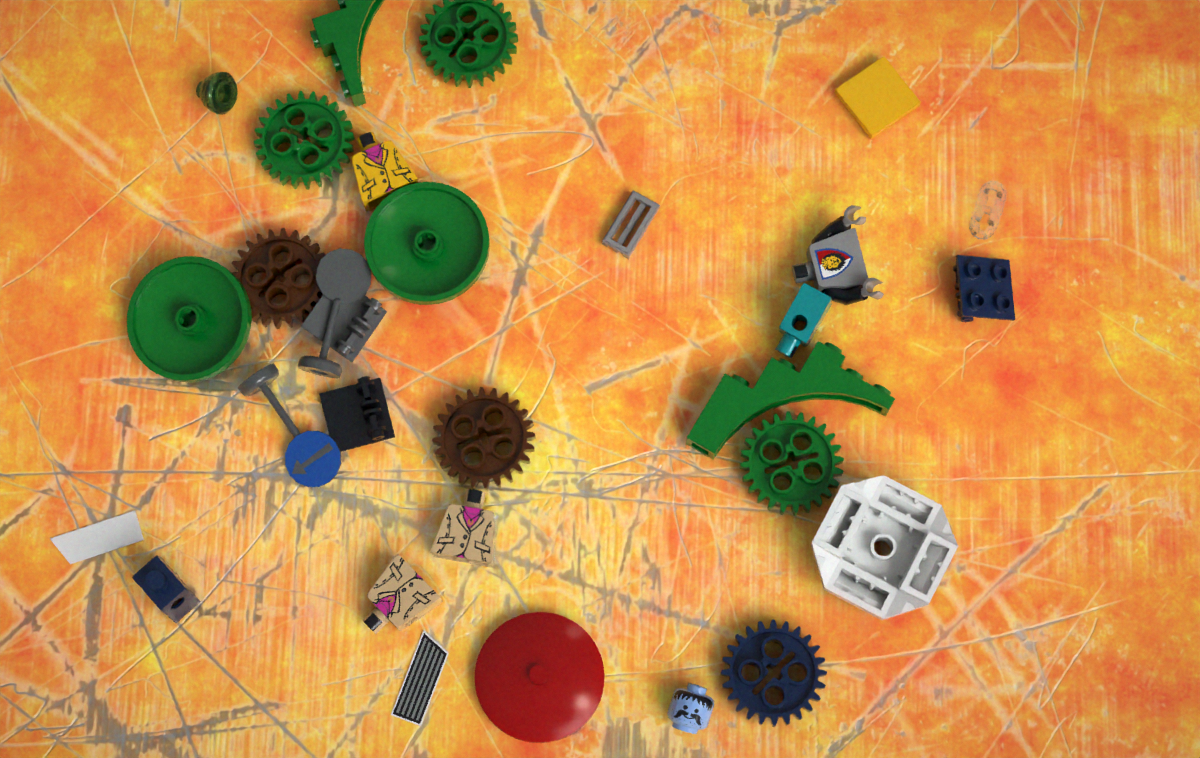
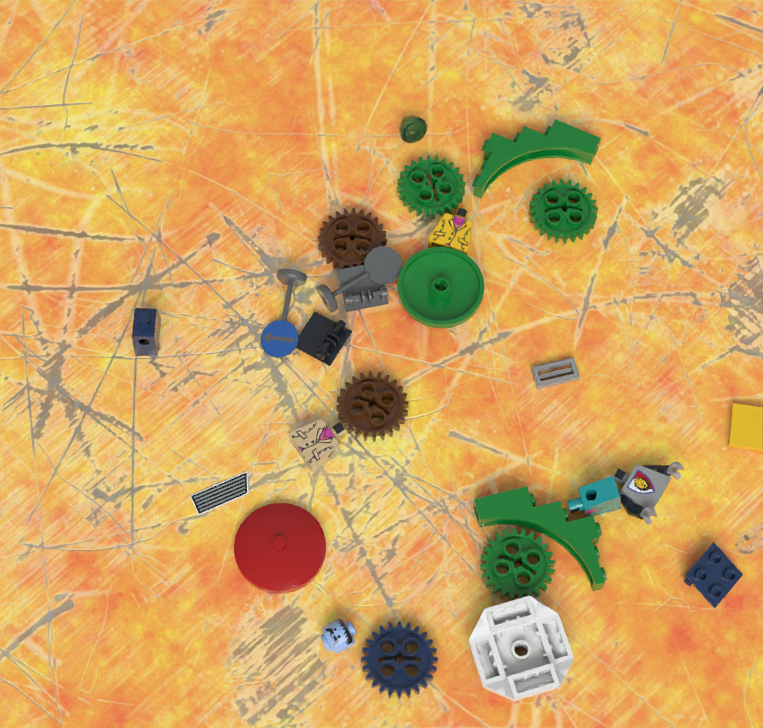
camera: 40 degrees right, 10 degrees down
white sticker [50,510,144,564] -> none
green dish [127,256,252,382] -> none
tan torso [363,554,443,634] -> none

